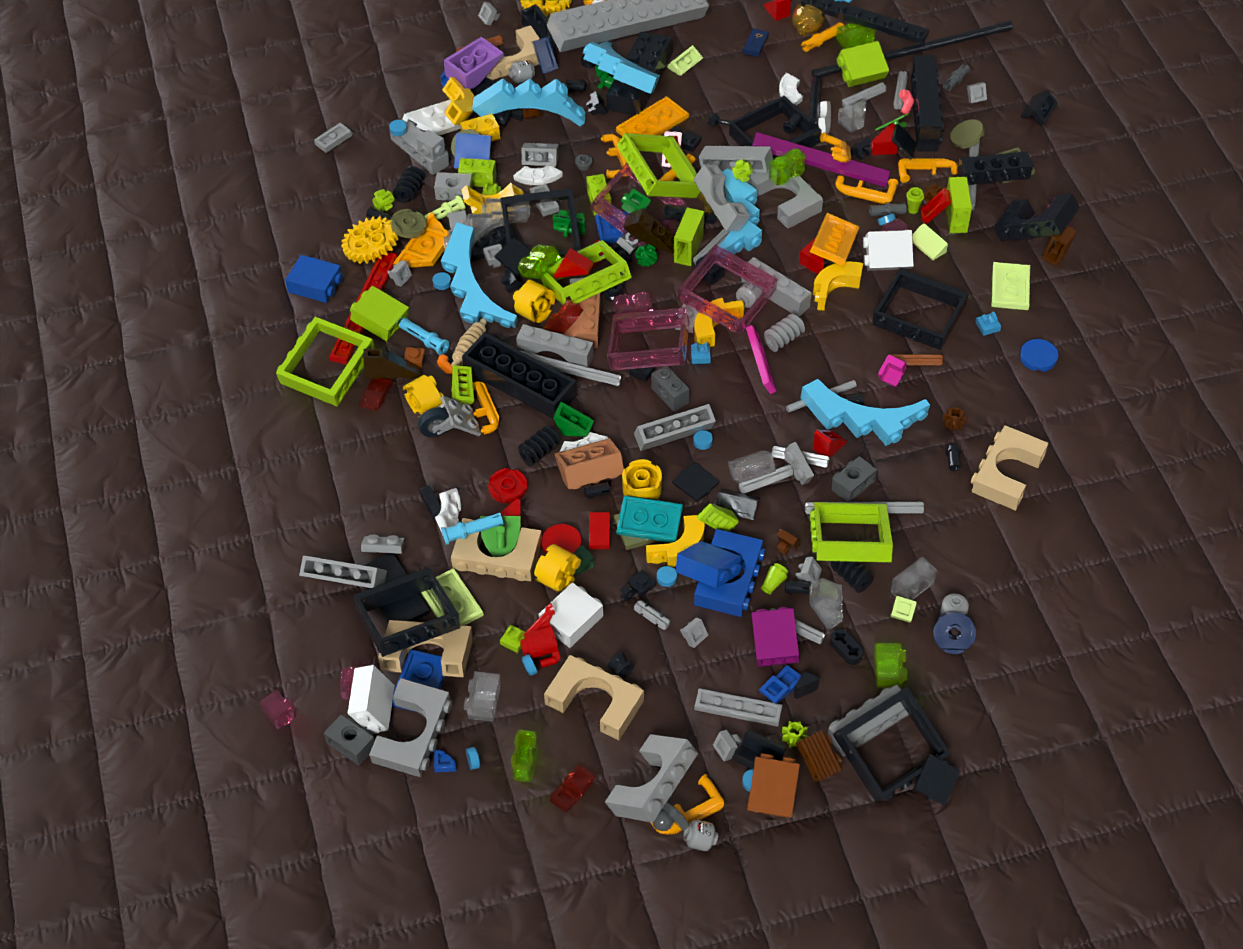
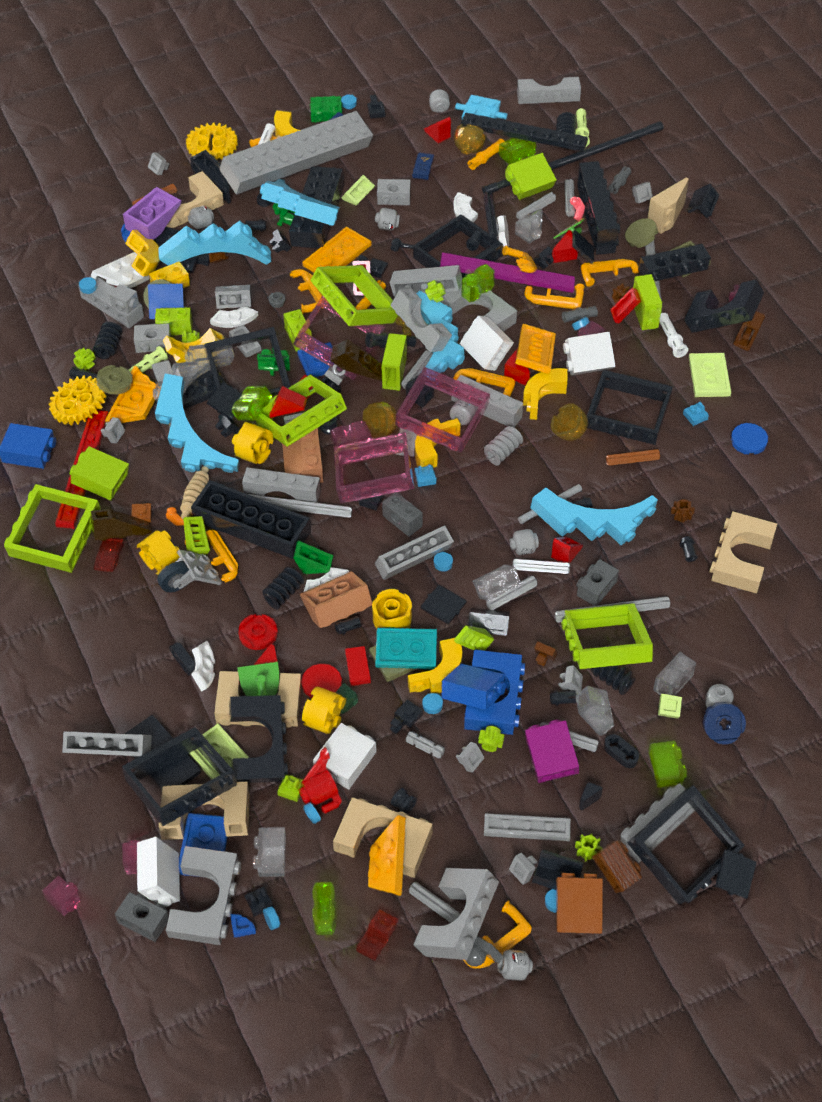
camera: 10 degrees left, 0 degrees up
light grey plate [314,123,352,153] -> none
light grey plate [361,535,405,553] -> none
medium azure pin [399,318,450,355] -> none
dark azure tile [432,272,451,290] -> none
medium azure pin [441,512,504,545] -> none
light grey tile [483,244,502,268] -> none
dark blue tile [532,36,558,74] -> none
clear red slope [544,299,583,334] -> none
green brick [621,189,651,214] -> none
green gear [635,244,658,267] -> none
dark pink tile [746,325,776,394] -> none
blue slope [759,665,801,704] -> none
lime cone [761,563,788,594] -> none
light grey plate [784,442,814,485] -> none
dark pink panel [878,354,907,387] -> none
lime cone [906,187,924,214] -> none
yellowish green slope [912,224,948,260] -> none
none -> black arch [229,695,288,783]
none -> black tile [244,886,274,917]
none -> clear yellow cylinder [363,402,398,439]
none -> light orange wing [368,815,406,896]
none -> light grey head [375,208,399,231]
none -> light grey brick [377,179,410,205]
none -> light grey axle [409,882,461,923]
none -> light orange piece [453,368,515,397]
none -> white brick [460,315,514,371]
none -> lime gear [478,726,504,752]
none -> light grey head [510,529,539,555]
none -> clear yellow cylinder [551,403,588,441]
none -> black piece [556,112,576,134]
none -> yellowish green pin [575,109,590,146]
none -> tan slope [648,177,689,234]
none -> white pin [660,313,688,358]

